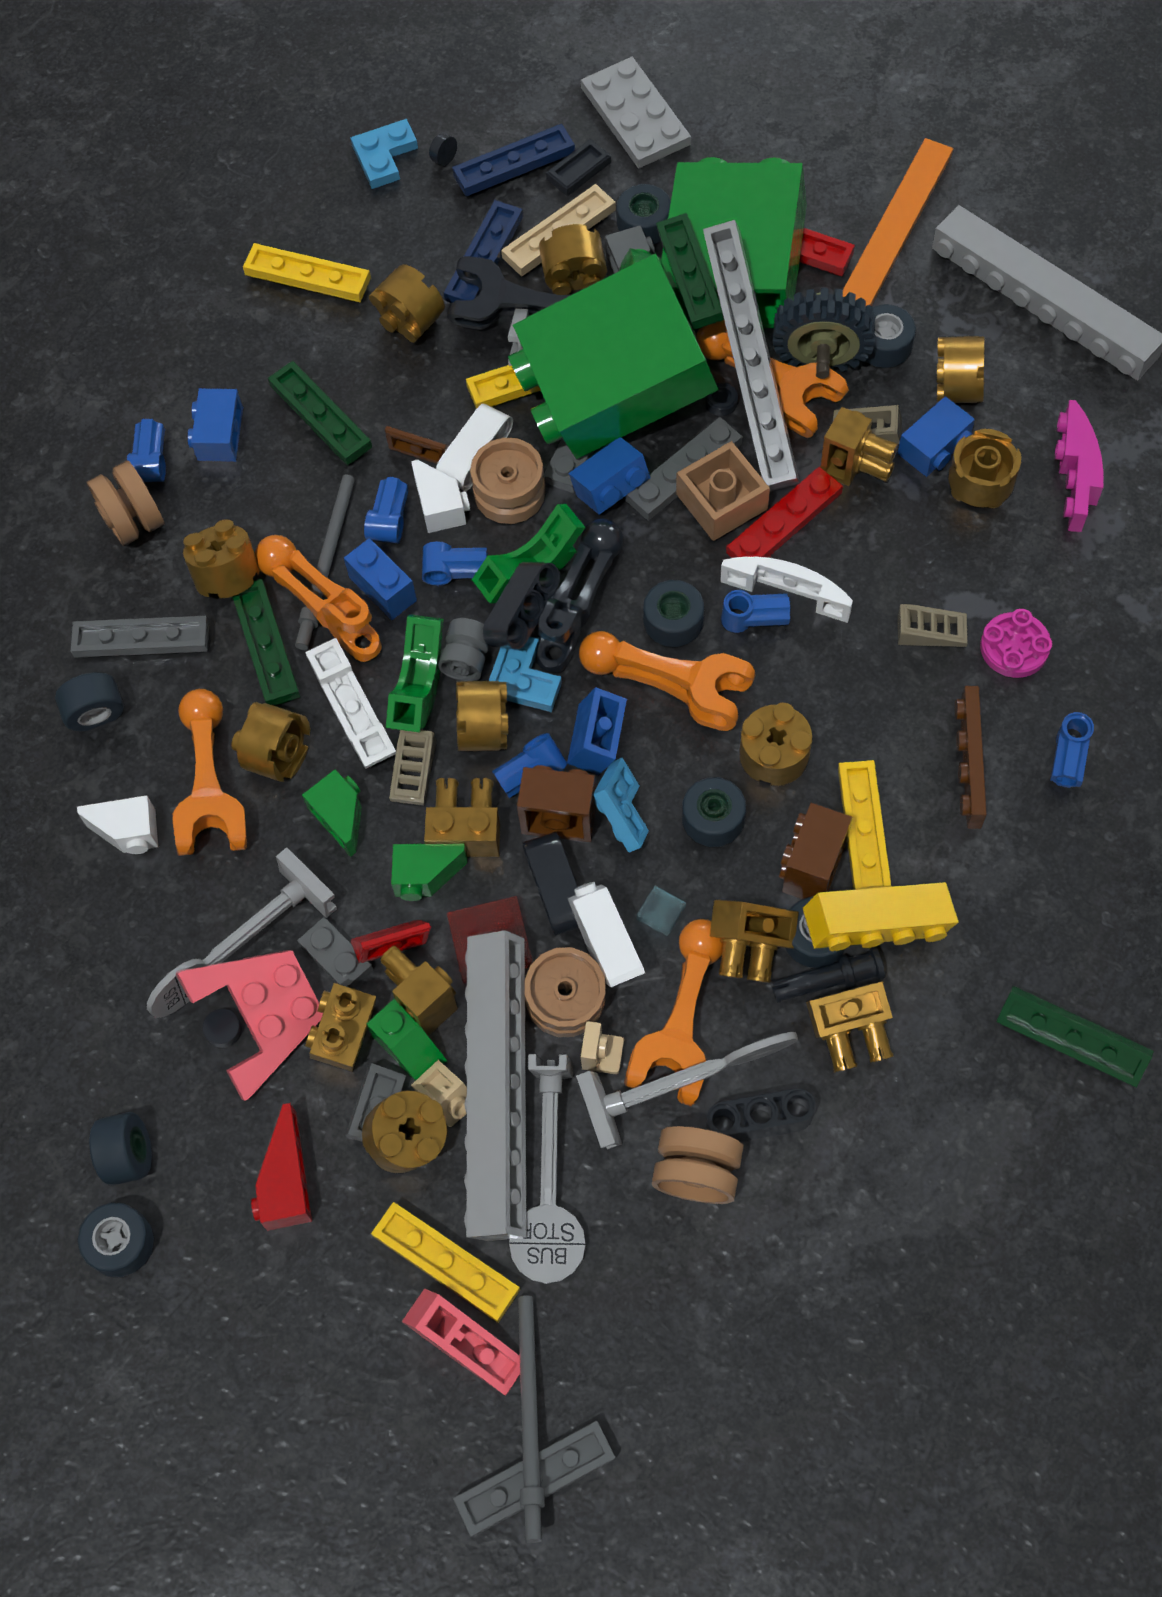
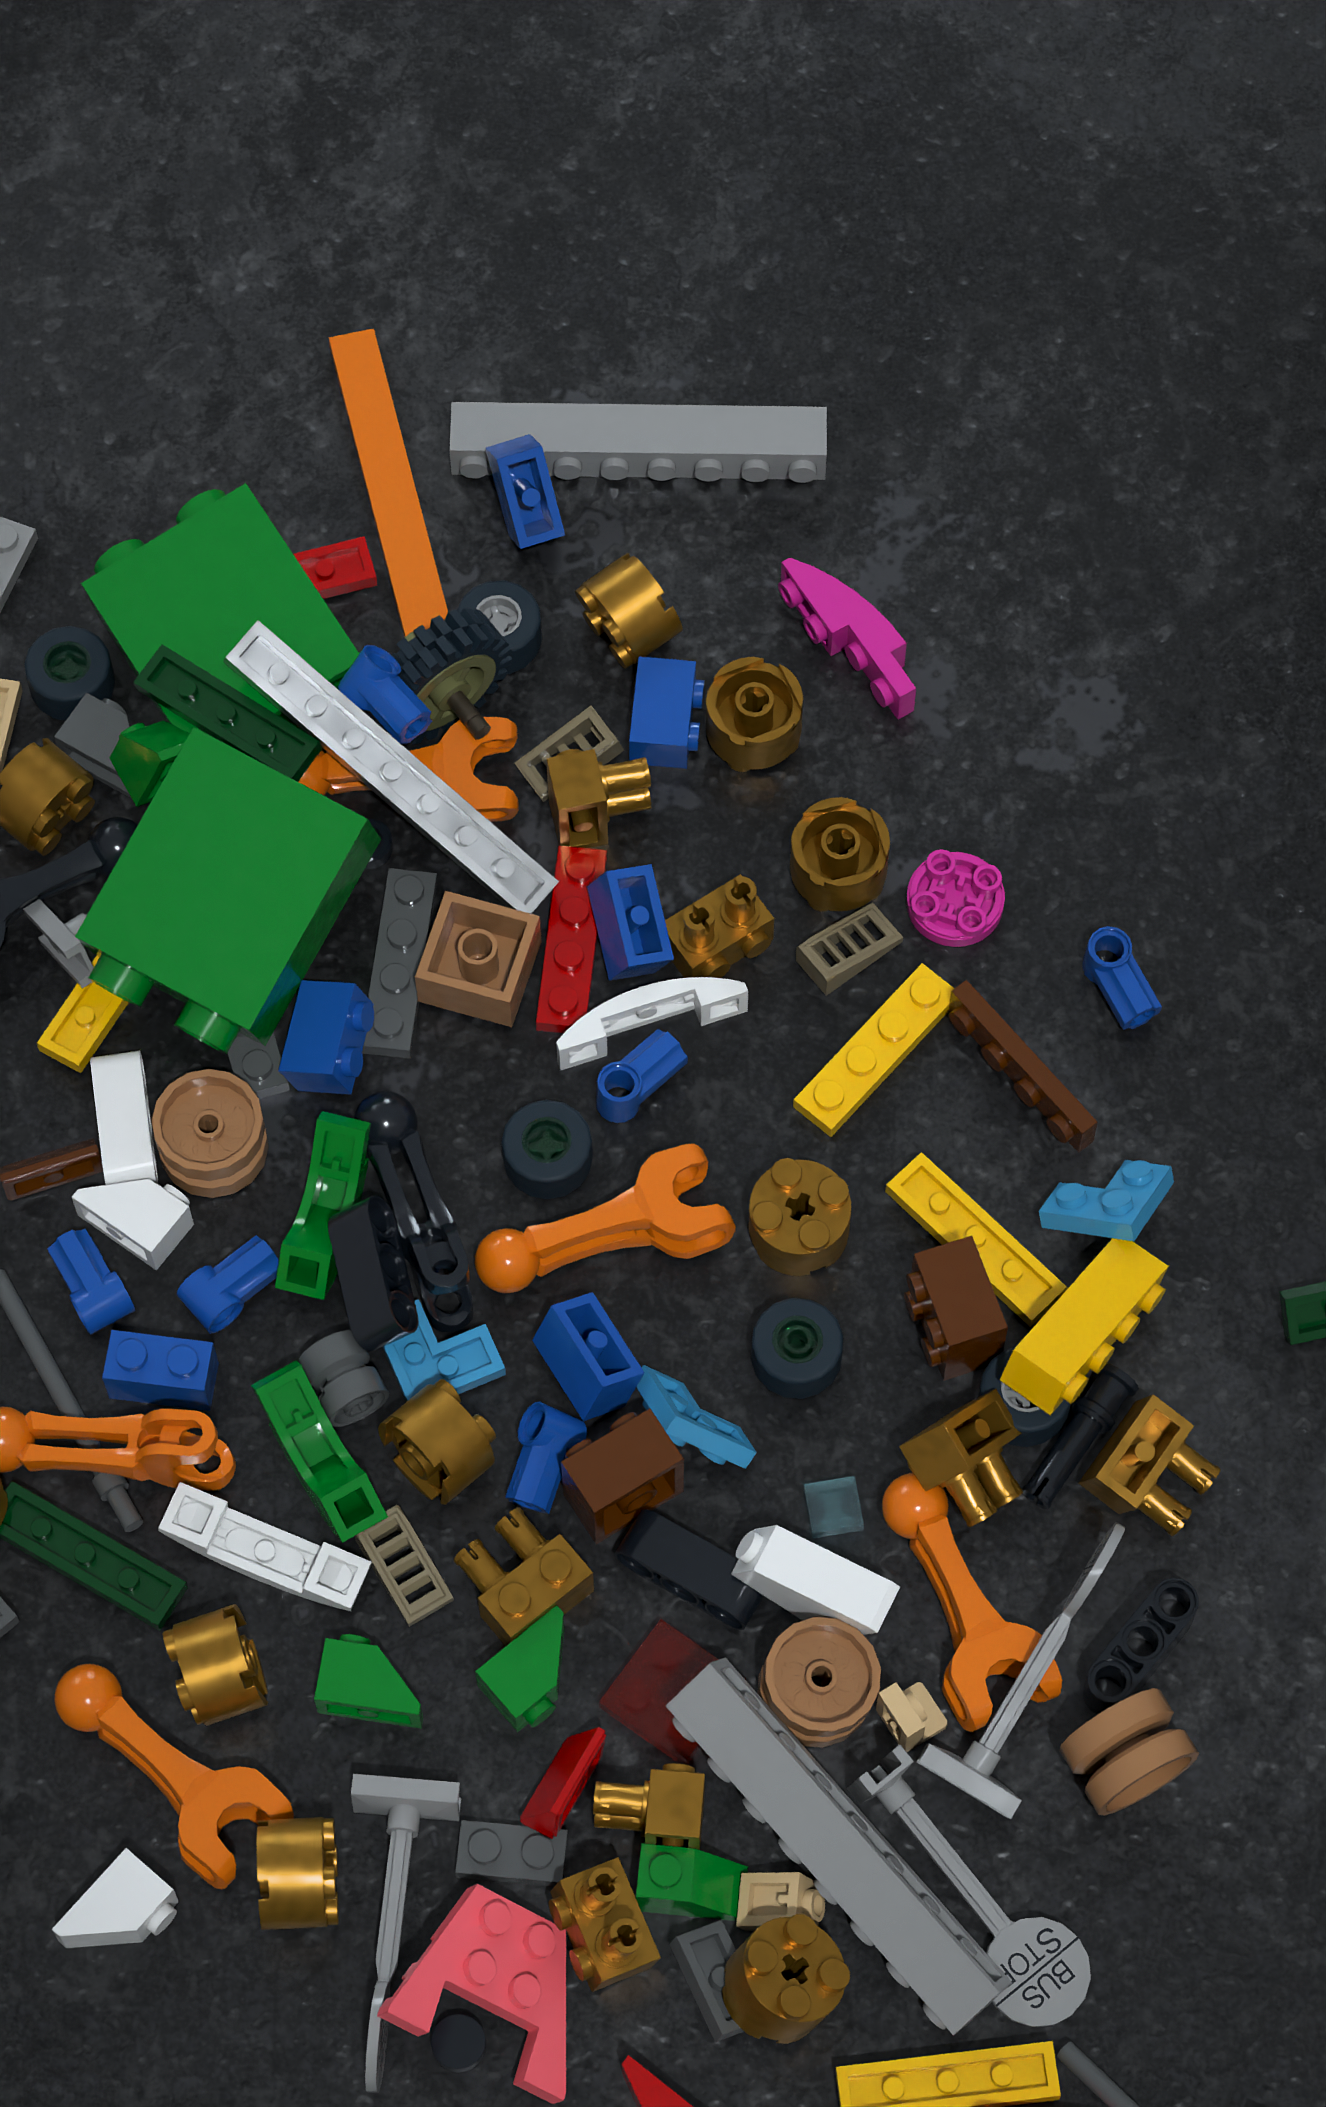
camera: 45 degrees left, 0 degrees up
none -> pearl gold brick [257,1817,339,1930]
none -> blue piece [338,645,432,744]
none -> blue brick [485,434,565,549]
none -> blue brick [587,864,674,981]
none -> pearl gold brick [665,874,774,978]
none -> pearl gold brick [790,797,890,912]
none -> yellow plate [793,963,955,1137]
none -> dark azure plate [1039,1160,1174,1241]

